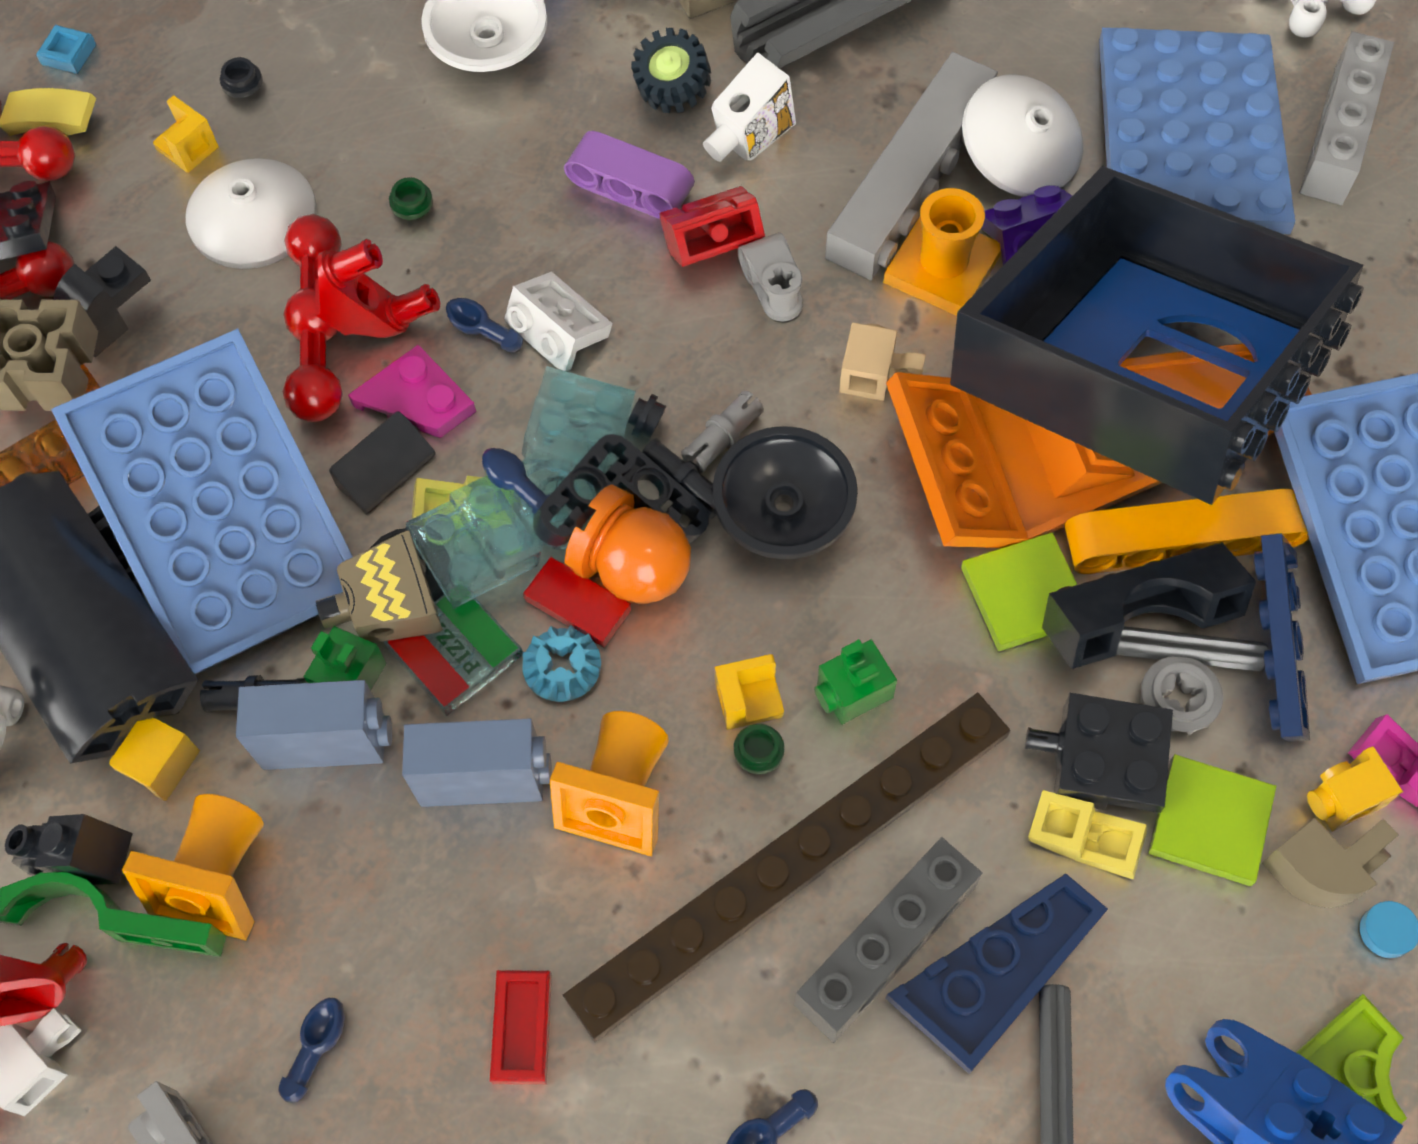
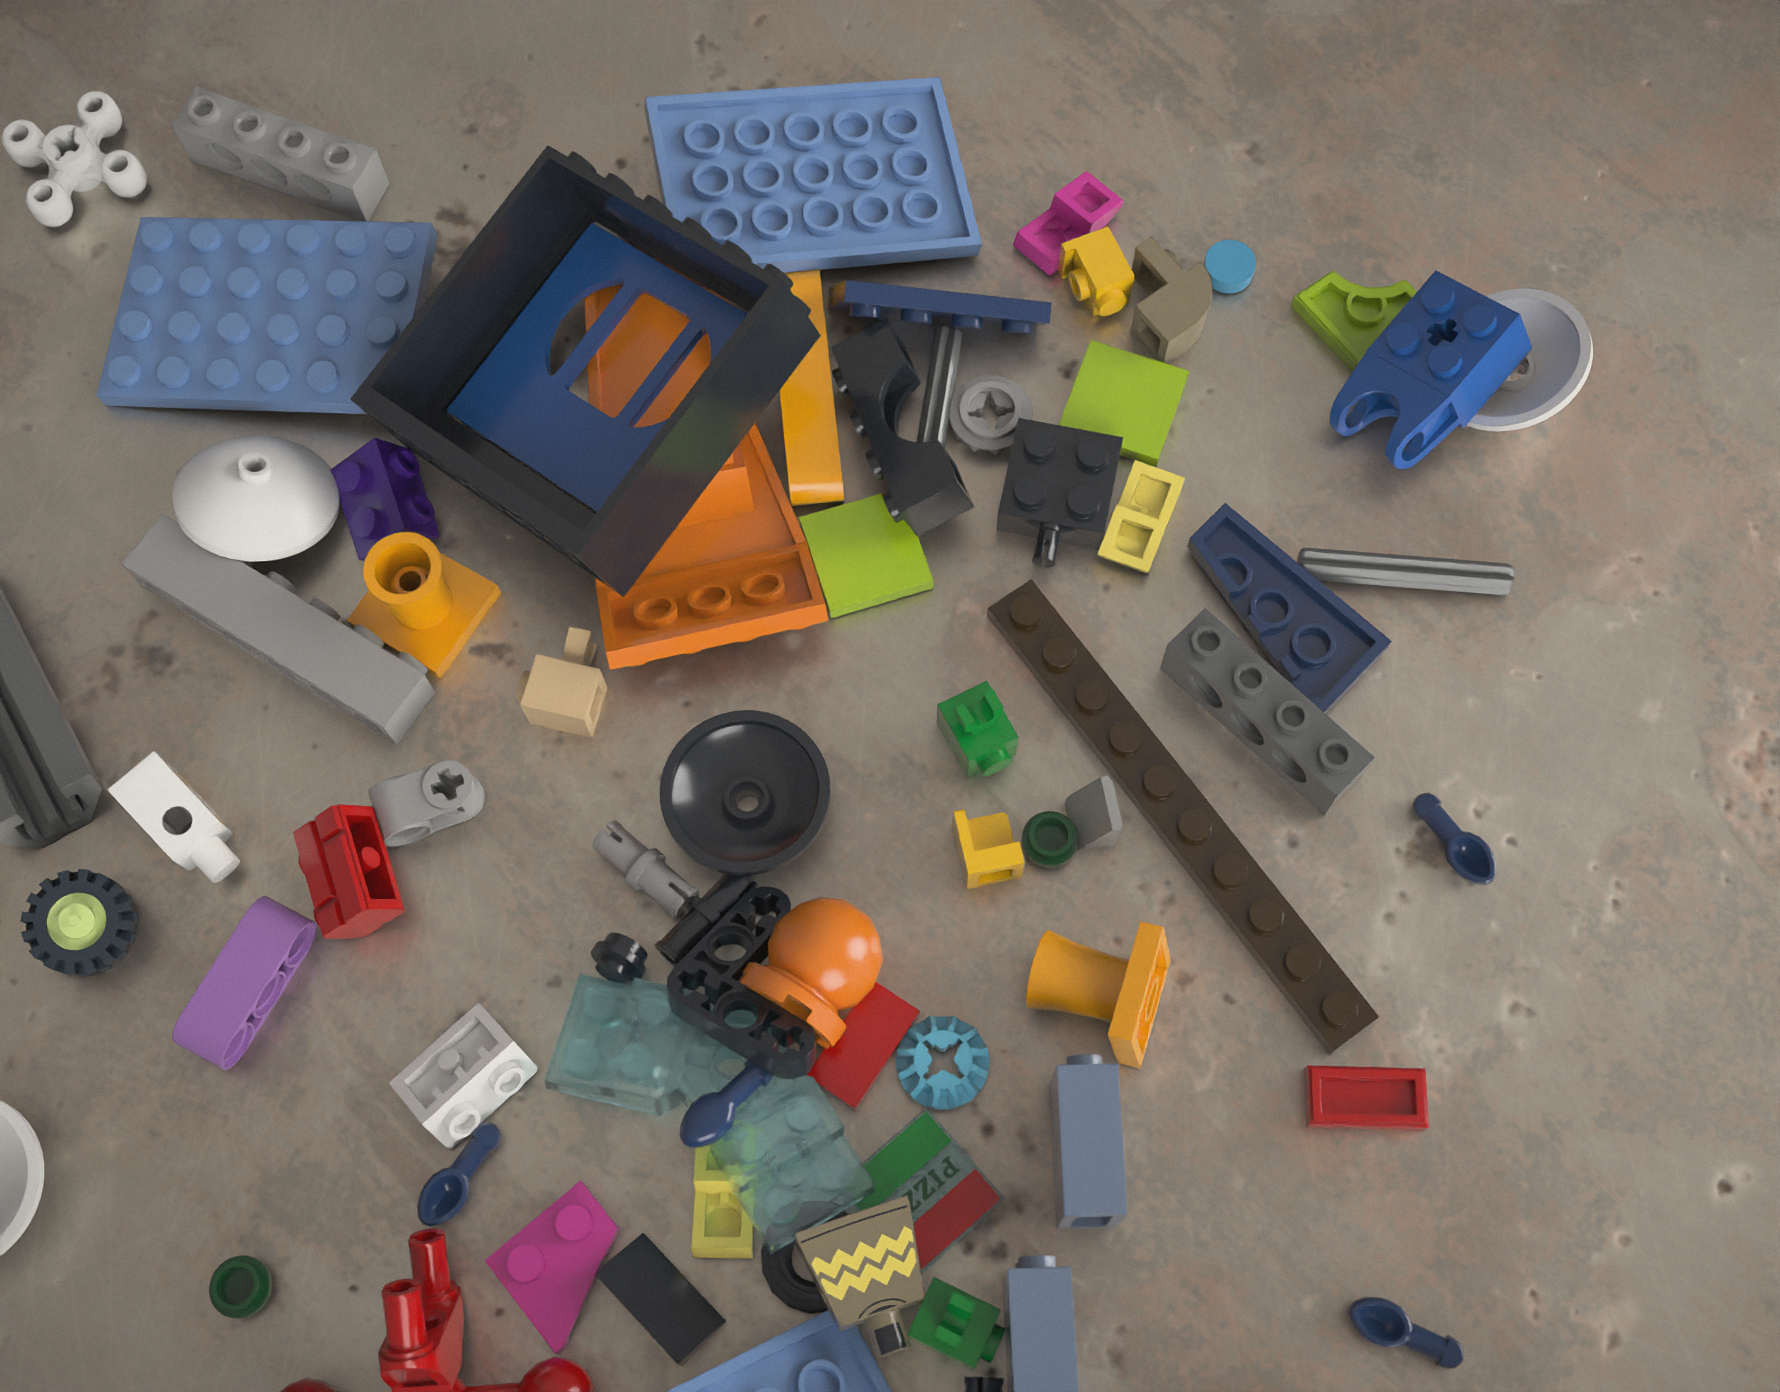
camera: 90 degrees left, 5 degrees up
none -> light grey slope [1065,775,1123,851]

